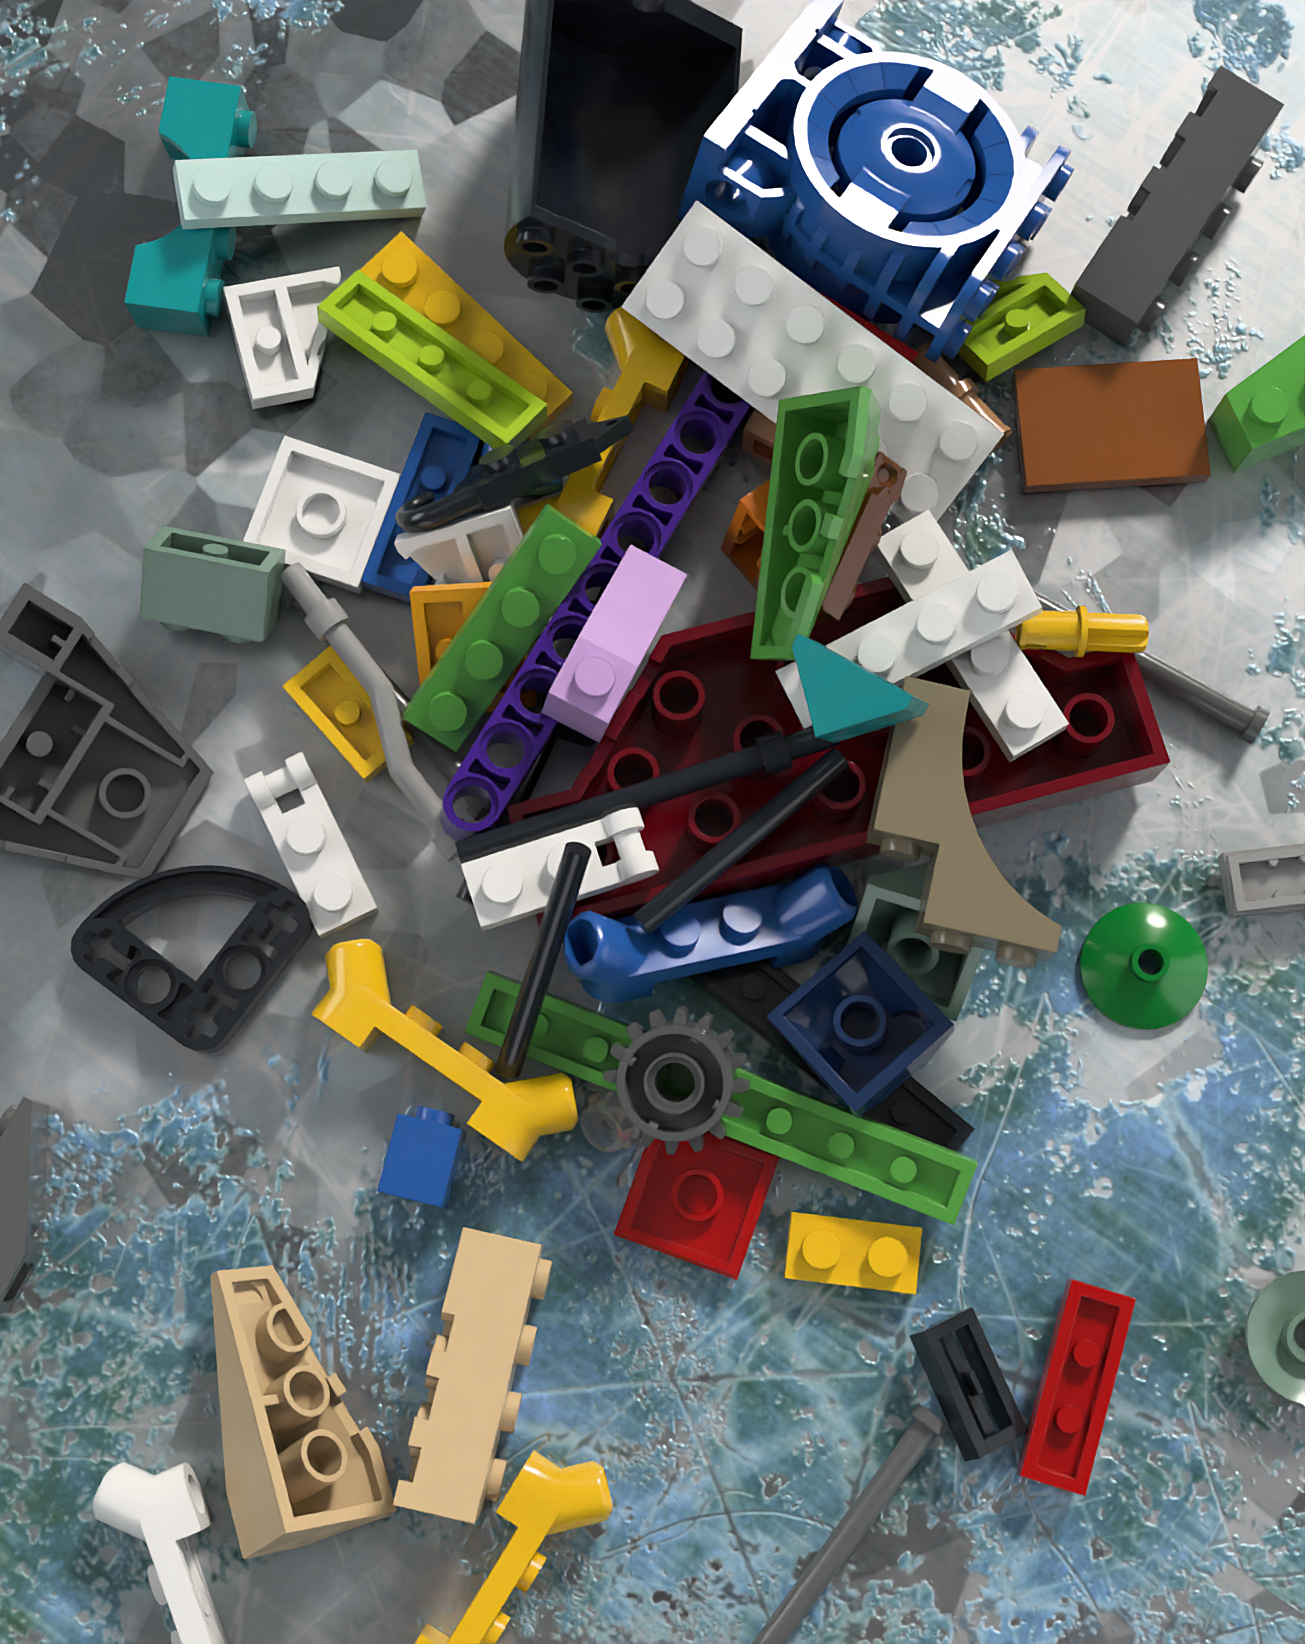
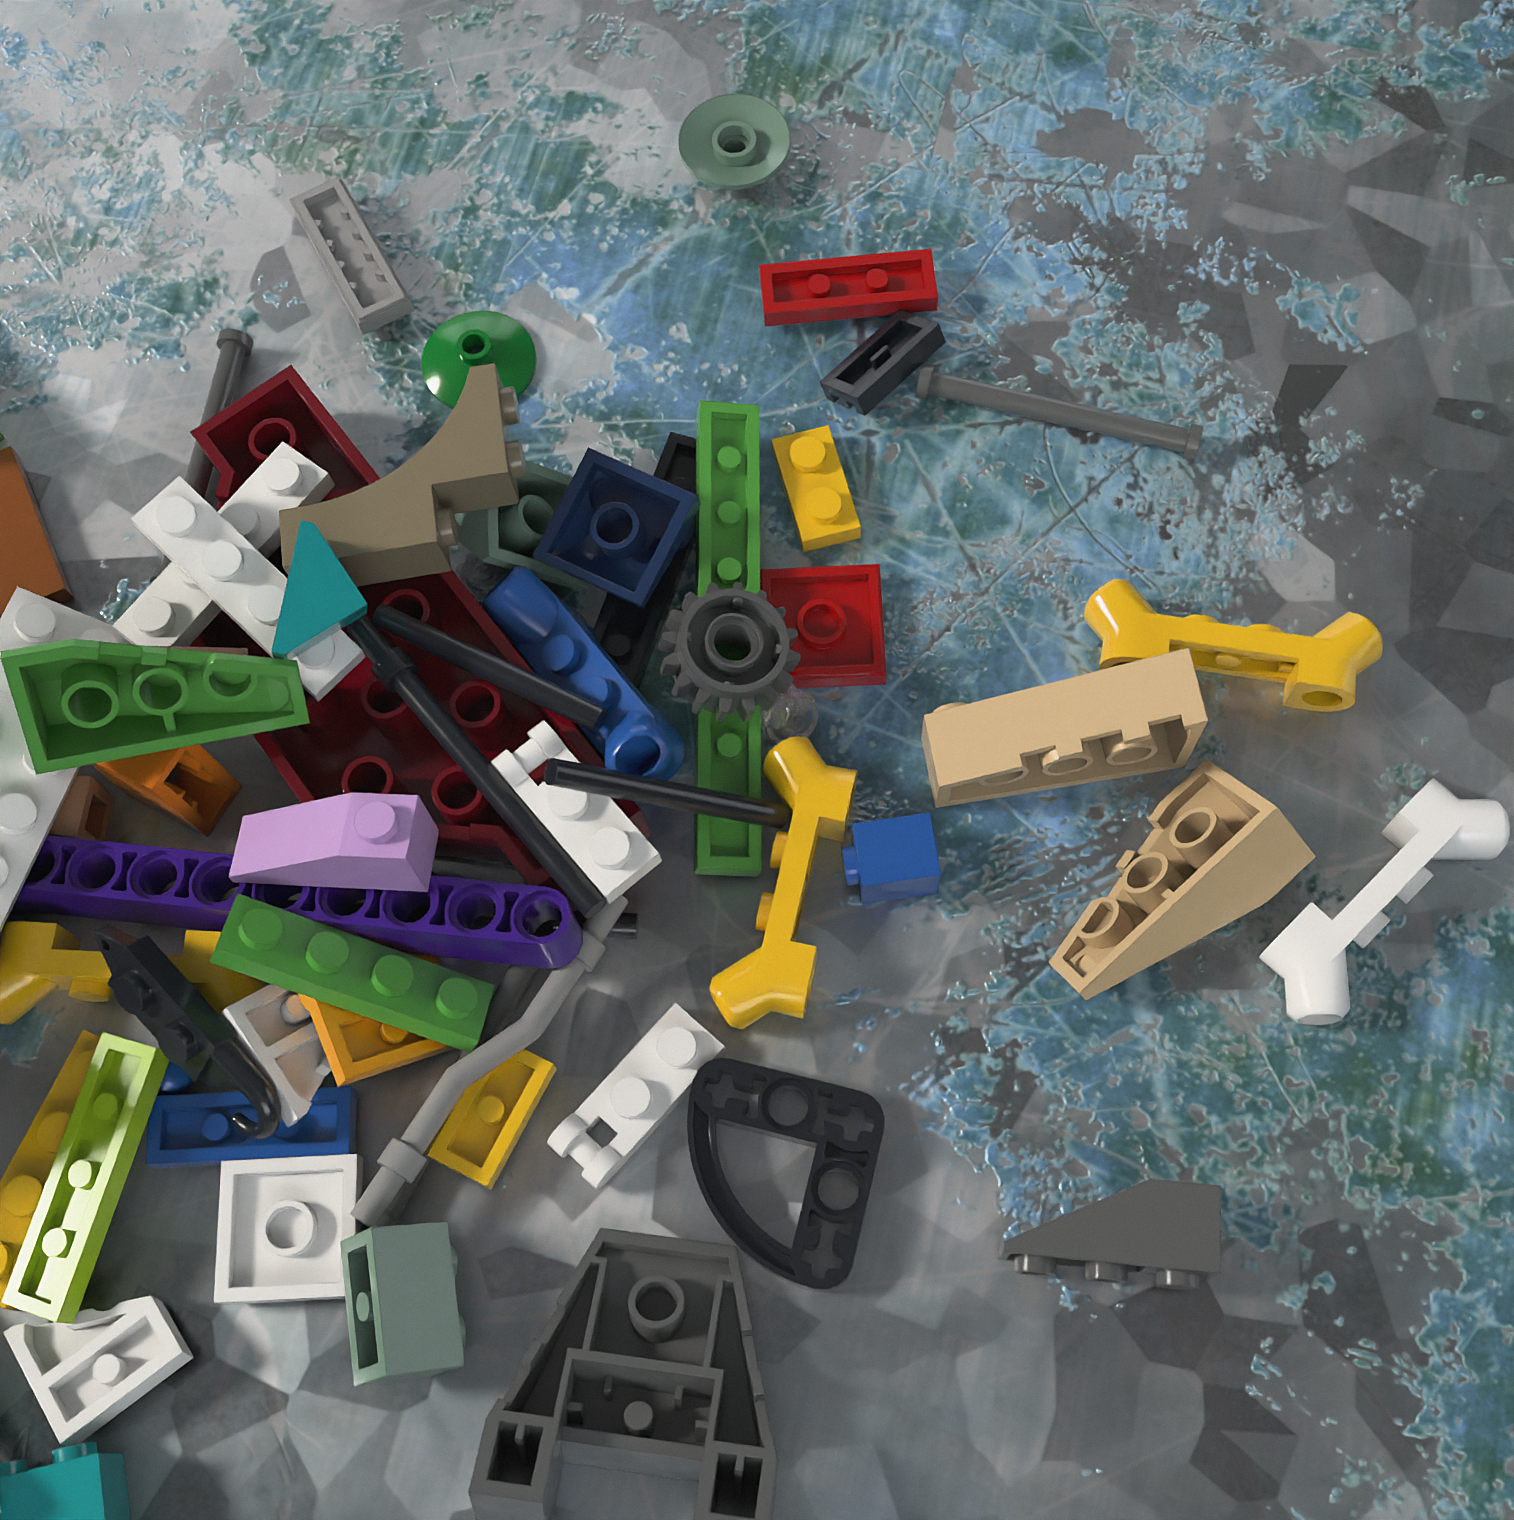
camera: 105 degrees left, 10 degrees down
yellow axle [1015,605,1149,657] -> none

